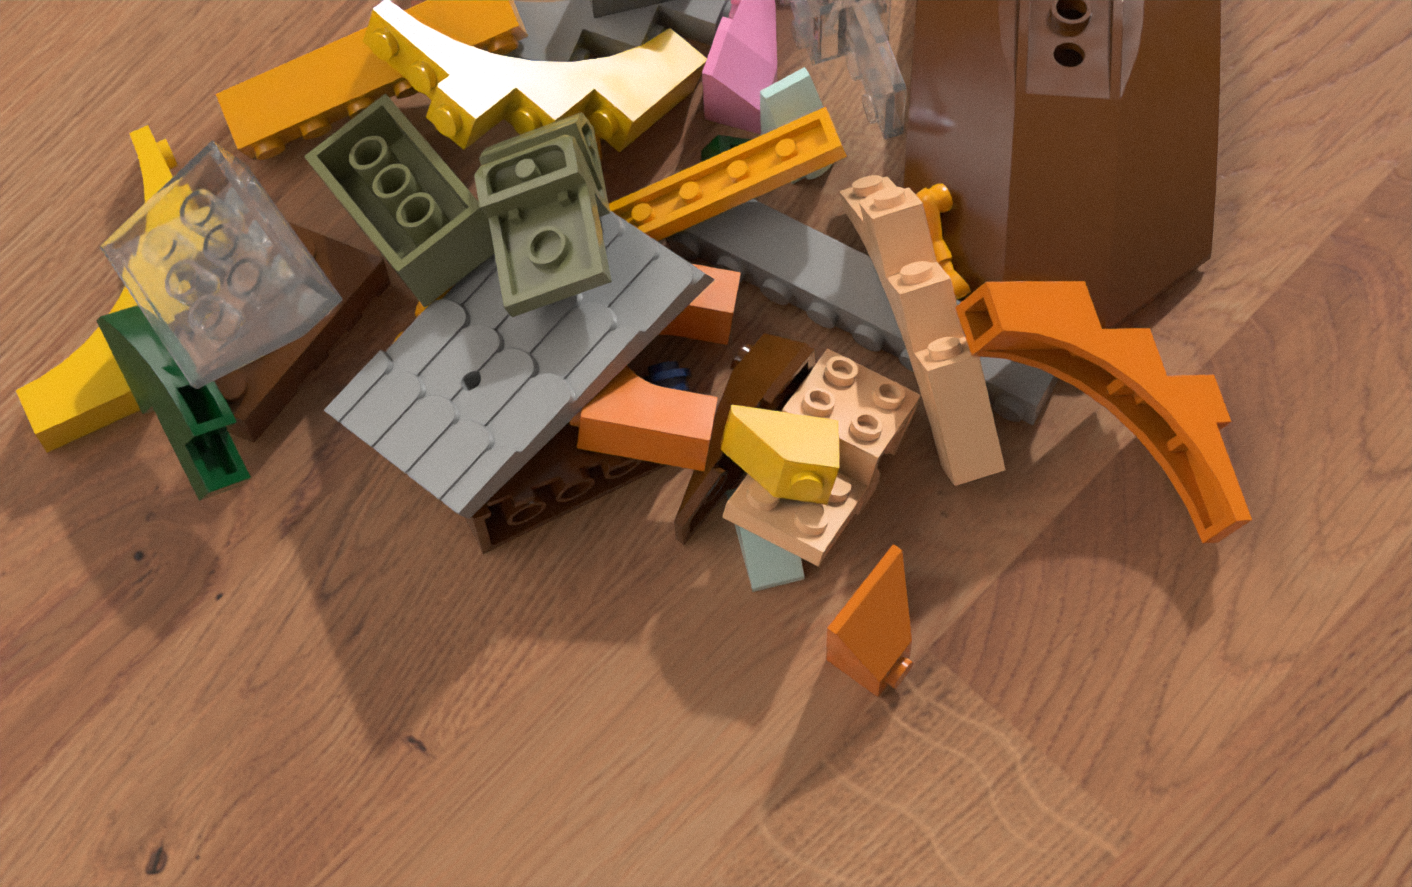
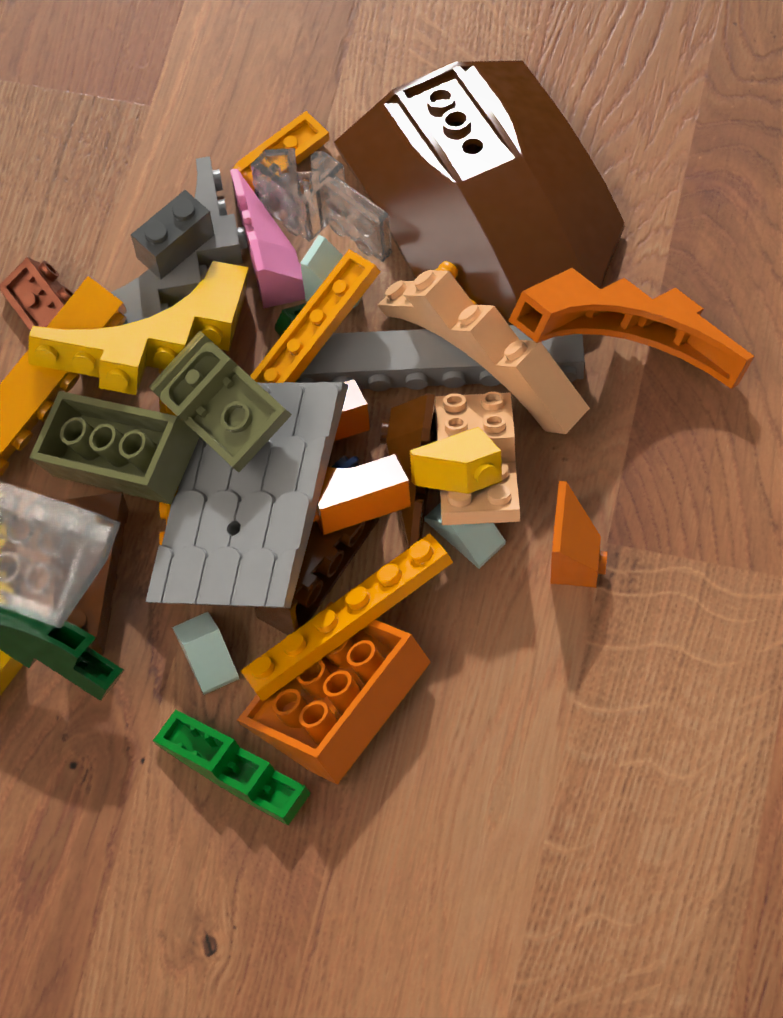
camera: 30 degrees left, 5 degrees down
none -> green slope [153,709,311,826]
none -> light aqua slope [172,612,239,695]
none -> orange slope [237,601,431,785]
none -> light orange plate [241,533,453,702]

